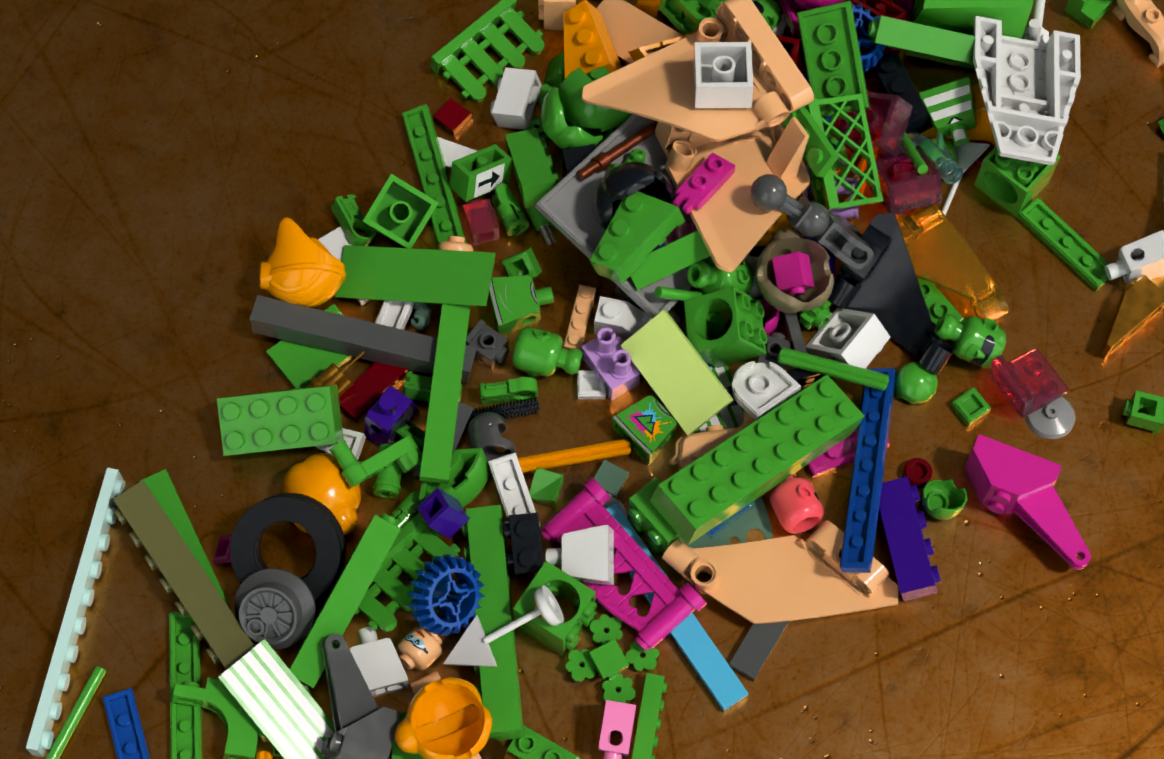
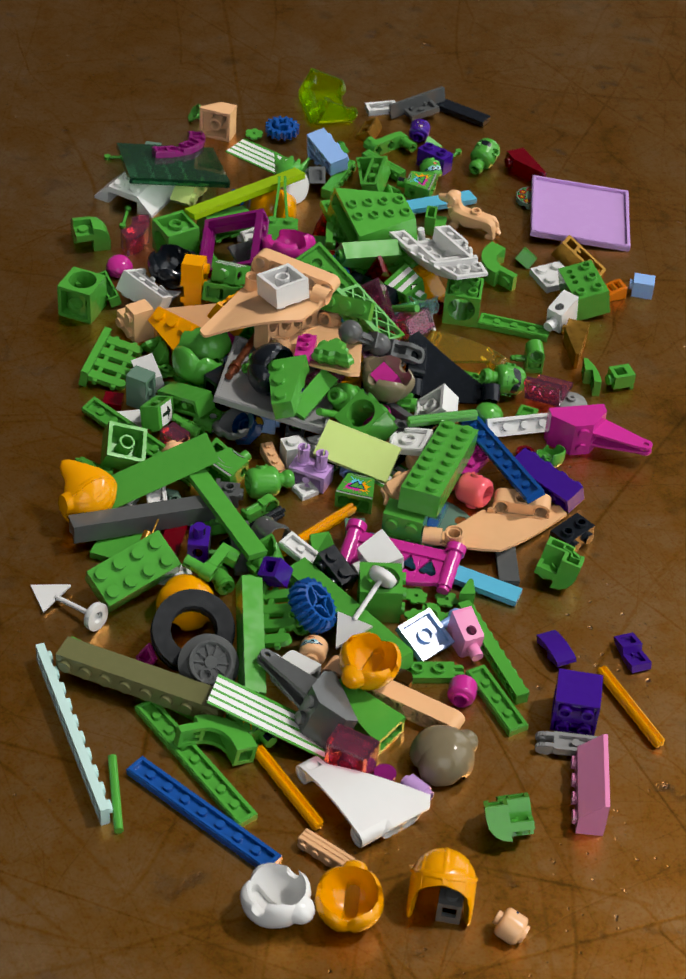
camera: 35 degrees left, 25 degrees down
bright green tile [588,639,629,680] -> none
light nougat slope [767,117,809,180] -> none
none -> white piece [31,584,108,632]
none -> sand green panel [126,365,156,409]
none -> bright green slope [140,336,162,353]
none -> piece [212,408,264,445]
none -> bright green rock [311,338,354,368]
none -> dark red slope [365,255,392,283]
none -> plate [395,607,459,662]
none -> bright green slope [458,579,475,604]
none -> bright green arch [481,241,518,291]
none -> white plate [485,413,548,437]
none -> bright green piece [510,339,545,373]
none -> bright green brick [534,536,585,590]
none -> black brick [549,513,595,552]
none -> bright green slope [581,358,602,396]

